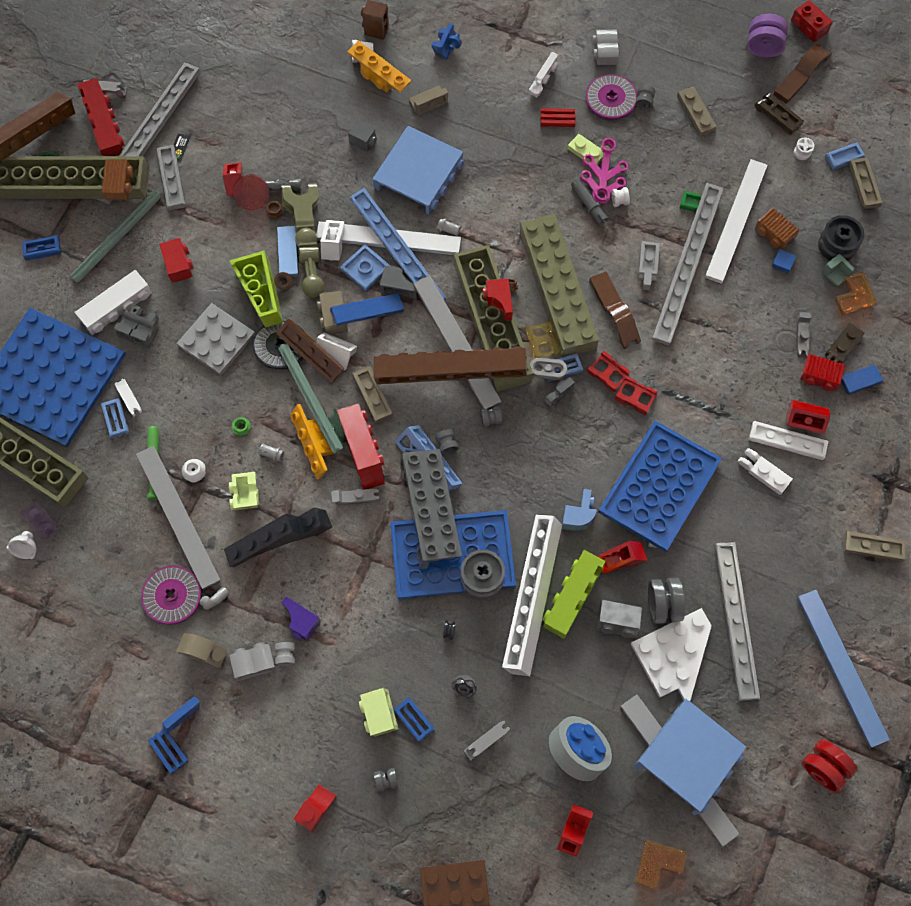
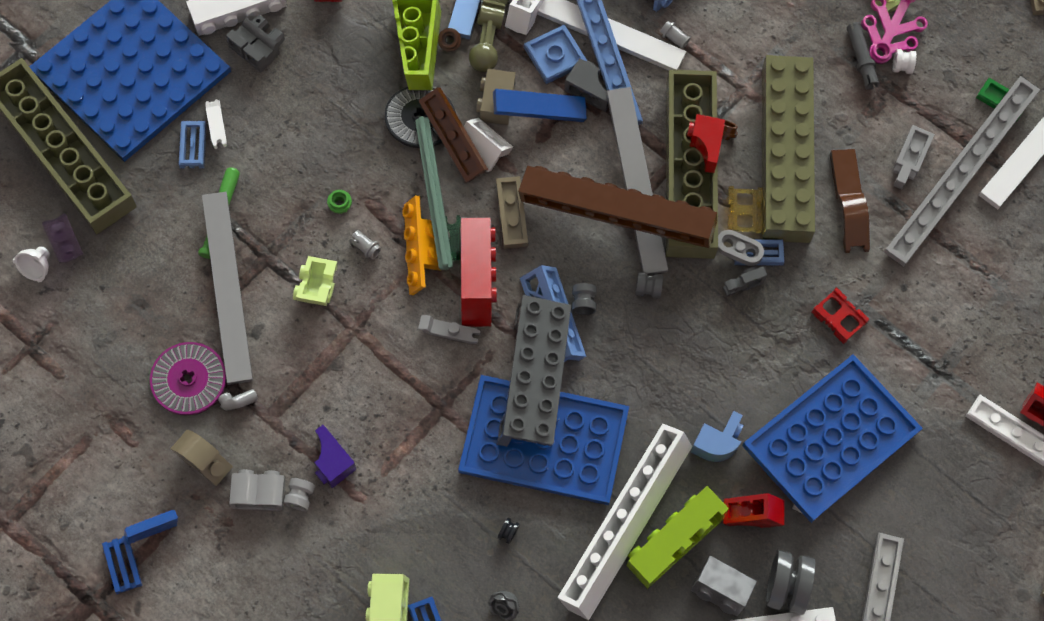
camera: 15 degrees right, 0 degrees up
light grey plate [176,303,255,376] -> none
white plate [182,459,206,482] -> none
black arch [224,508,333,567] -> none
dark grey wheel [461,550,505,599] -> none
red piece [587,351,631,392] -> none
white hinge [738,448,793,495] -> none

